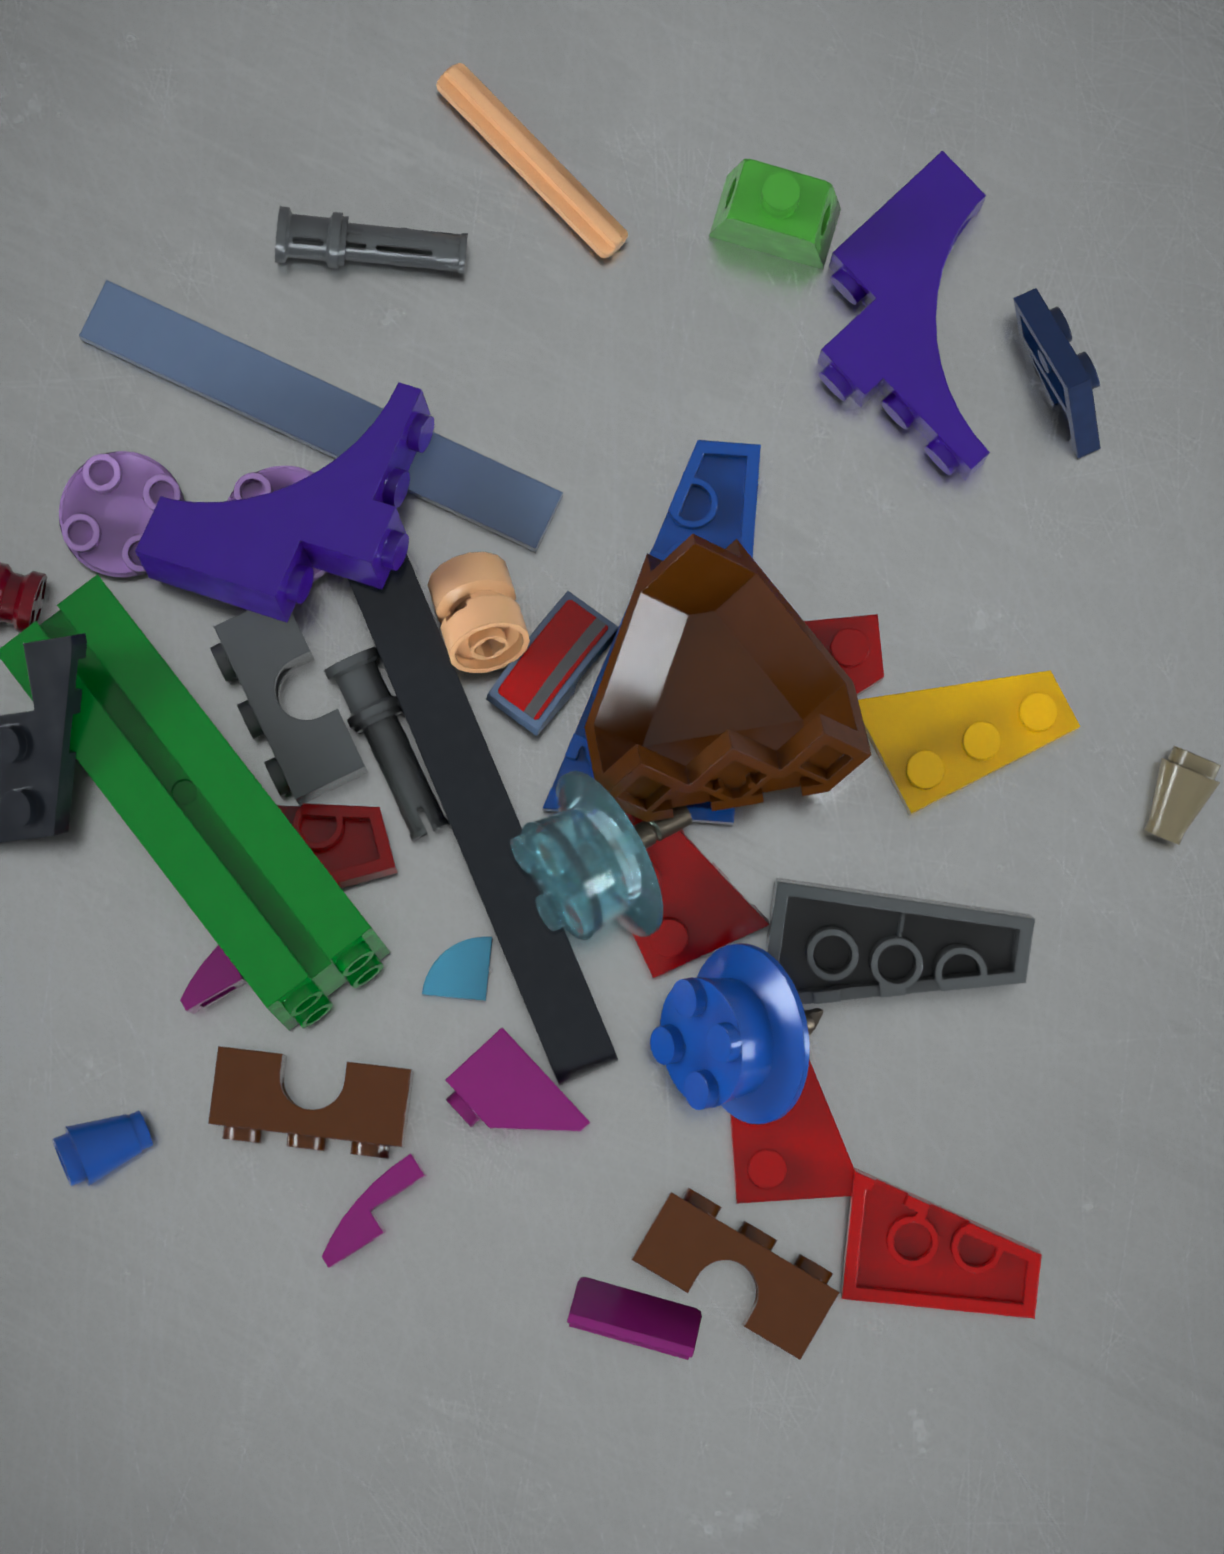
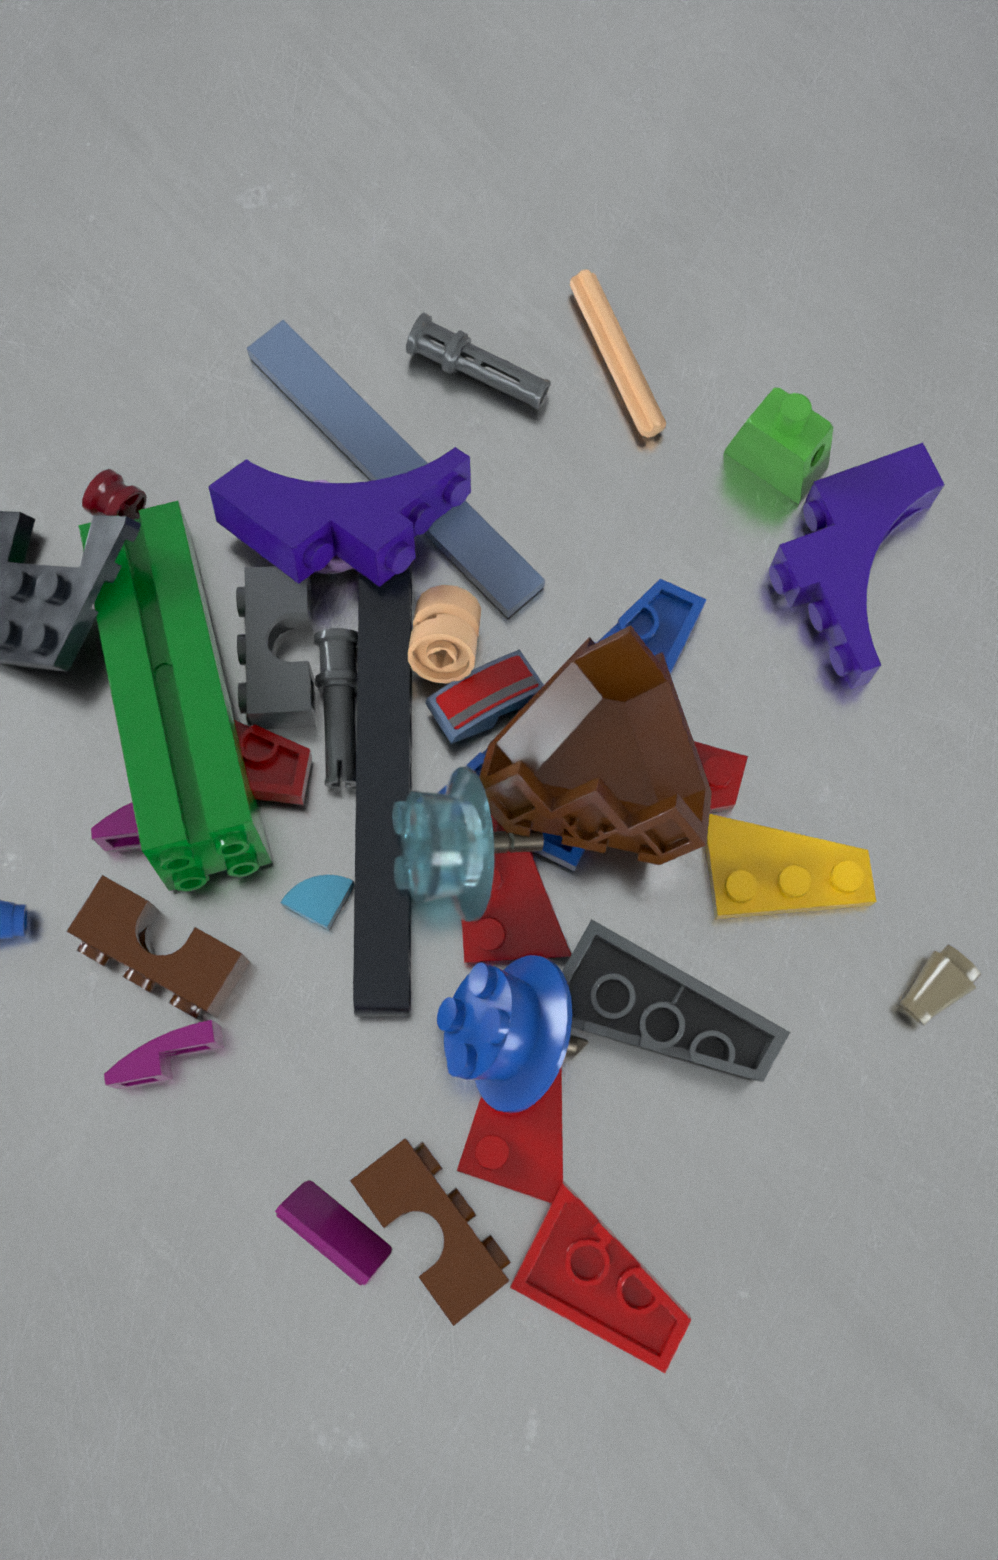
camera: 25 degrees right, 10 degrees down
lavender dish [59,451,184,578] -> none
magenta slope [445,1027,590,1132] -> none
dark blue wing [1013,288,1101,458] -> none

